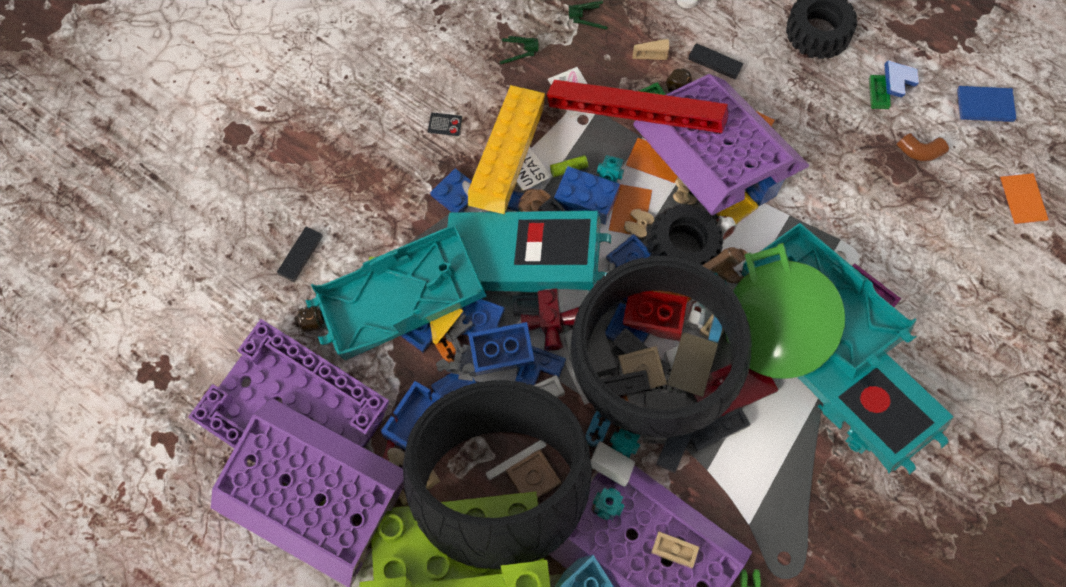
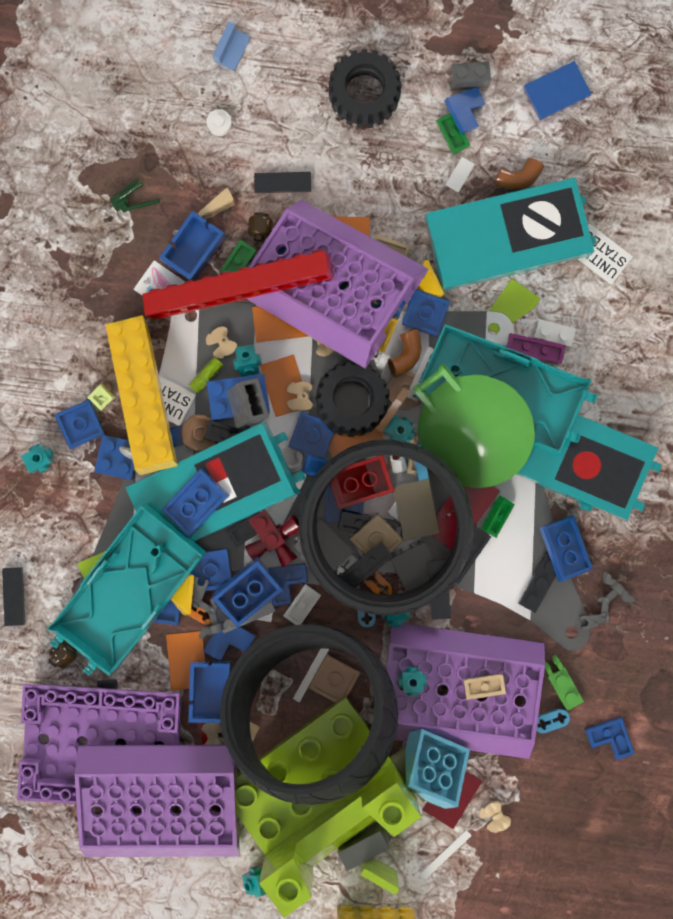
camera: 30 degrees left, 20 degrees up
black sticker [428,112,463,136] -> none
dark green plant [500,36,539,64] -> none
white tile [591,441,635,487] -> none
orange sticker [1000,173,1049,224] -> none
none -> teal brick [21,444,54,473]
none -> blue tile [55,399,105,450]
none -> yellowish green tile [88,383,115,410]
none -> blue piece [159,211,226,281]
none -> blue tile [162,468,230,538]
none -> orange sticker [166,631,205,690]
none -> tan piece [206,326,237,359]
none -> dark grey brick [226,378,269,429]
none -> dark orange cylinder [388,329,422,377]
none -> blue tile [402,289,450,337]
none -> yellow slope [417,259,444,298]
none -> teal piece [424,177,597,291]
none -> white sticker [446,157,475,192]
none -> dark grey brick [449,61,491,91]
none -> green plate [481,495,515,538]
none -> lime sticker [488,279,541,334]
none -> black plate [518,553,556,613]
none -> white plate [533,319,576,348]
none -> blue tile [539,515,593,582]
none -> white sticker [578,223,633,284]
none -> dark grey piece [579,572,635,630]

